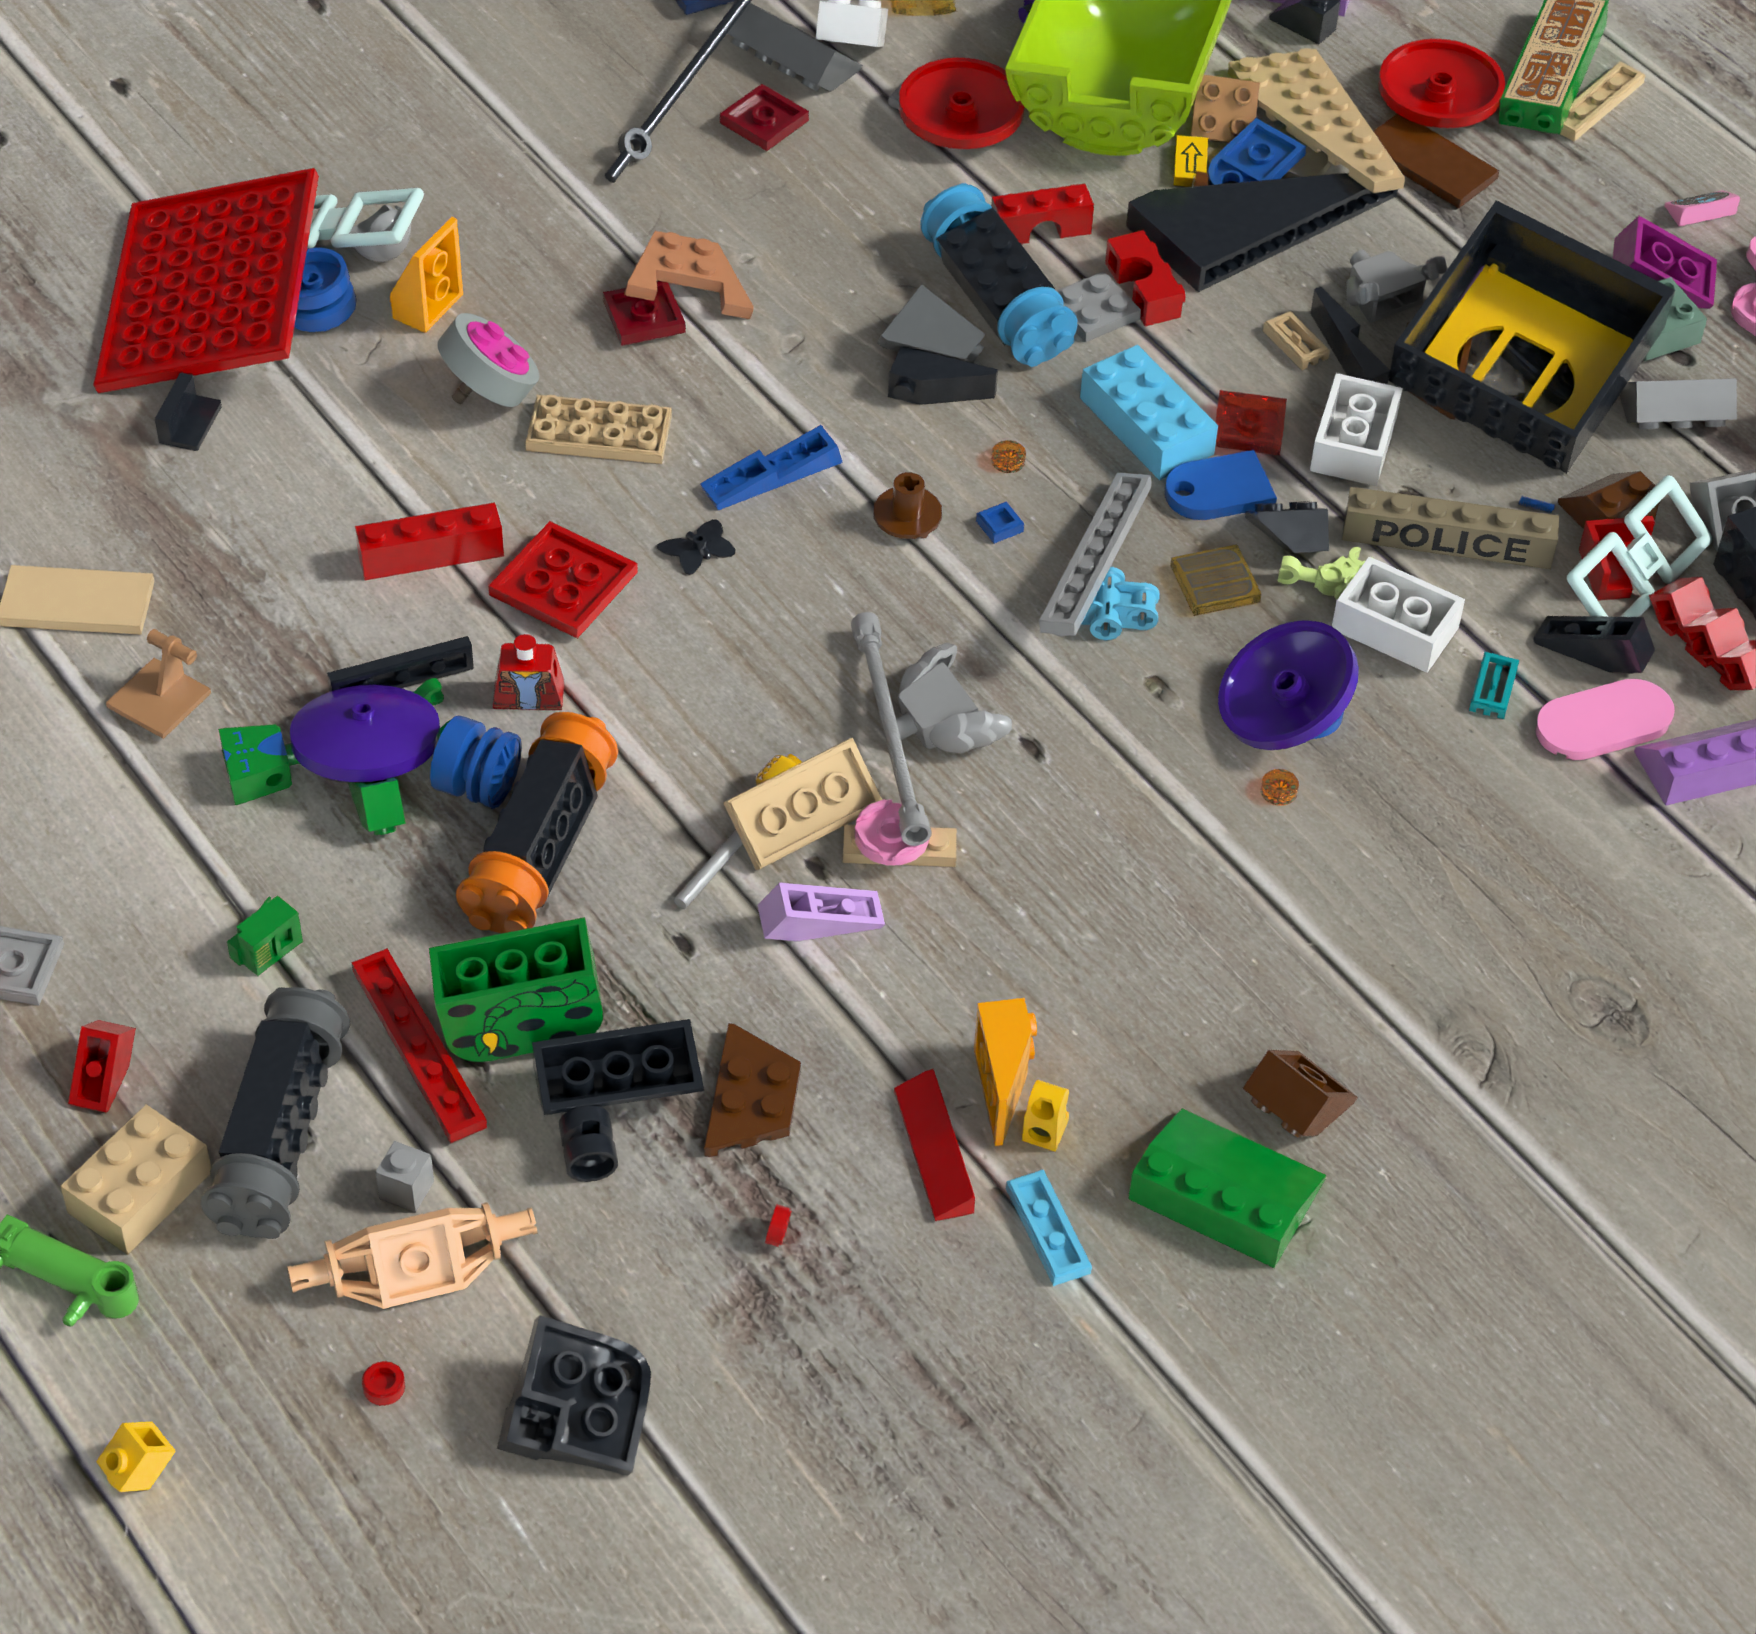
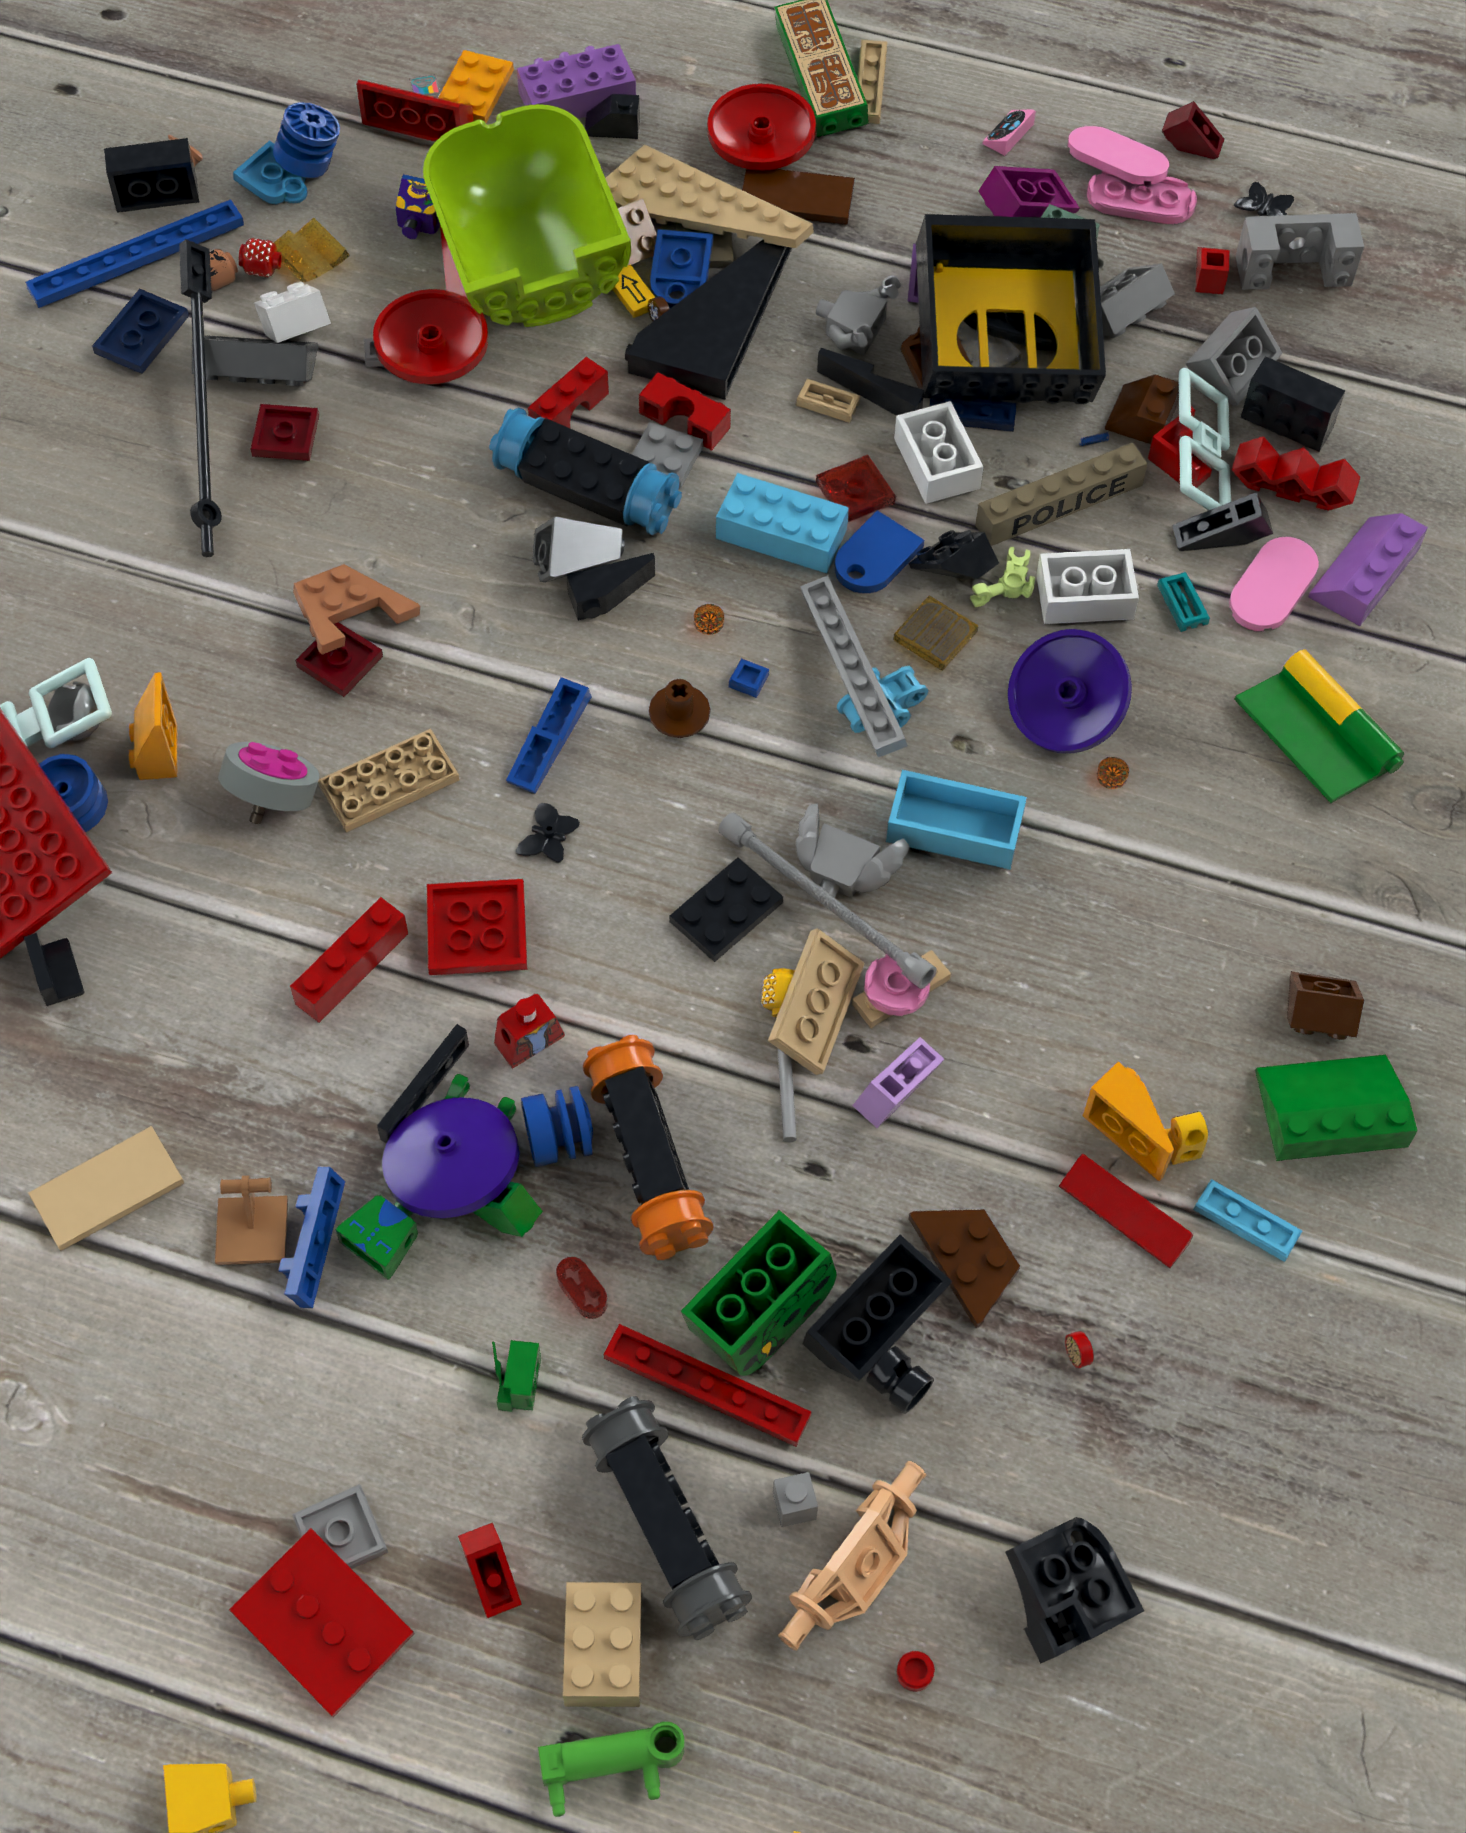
camera: 35 degrees left, 10 degrees up
none -> blue hinge [278,1167,346,1308]
none -> clear red beam [556,1257,608,1319]
none -> black plate [669,857,783,962]
none -> medium azure piece [886,770,1027,870]
none -> dark blue tile [929,398,1017,432]
none -> green door [1234,649,1404,803]

